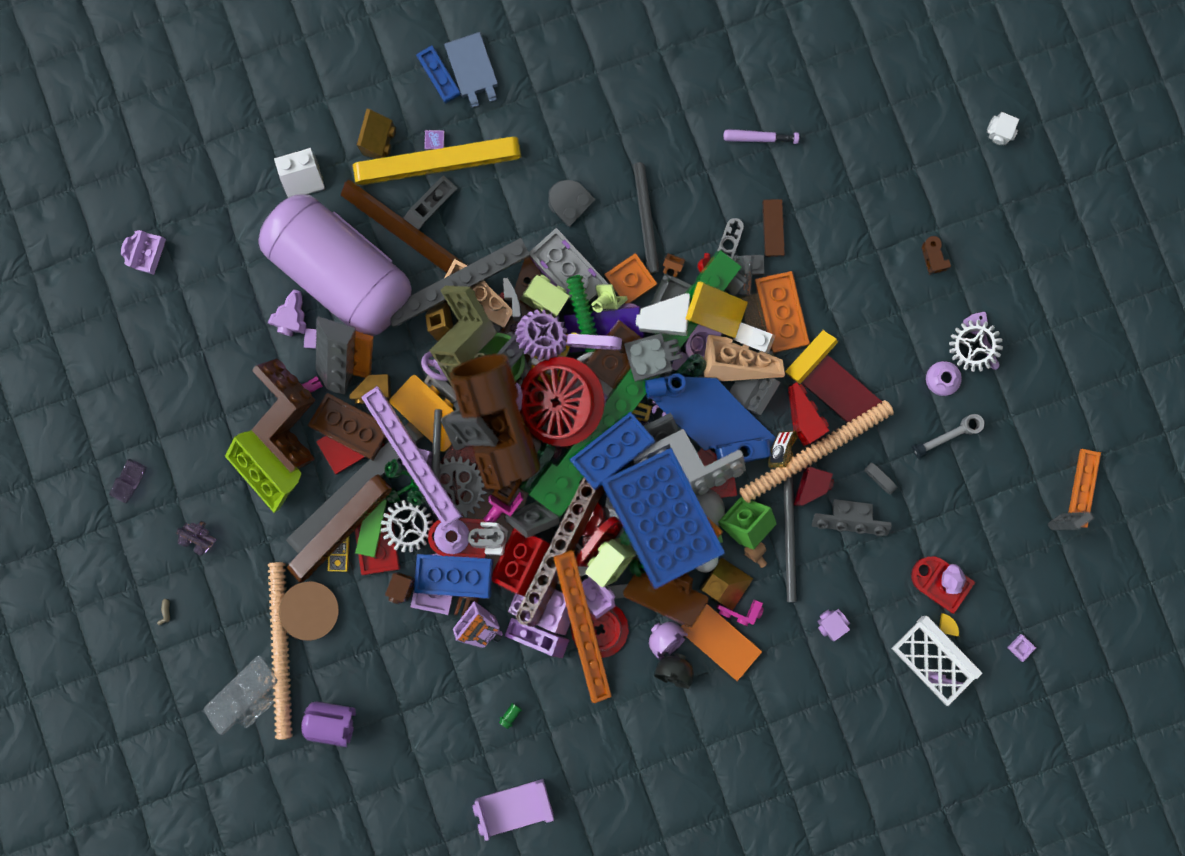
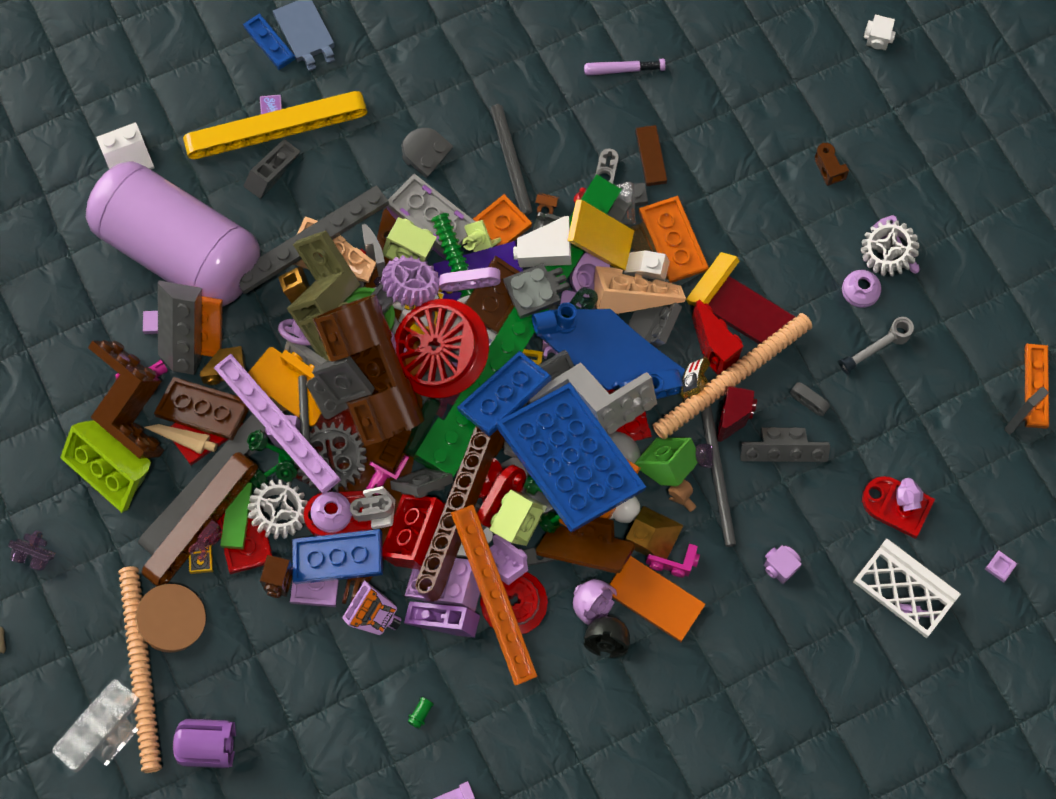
camera: 10 degrees left, 15 degrees down
lavender rock [268,290,307,336] -> none
reddish brown tile [341,179,466,273] -> none
pearl gold slope [357,109,396,159] -> none
yellow tile [939,613,959,636] -> none
none -> tan bar [144,424,217,454]
none -> clear pink plate [188,520,222,562]
none -> clear purple tile [696,443,713,468]

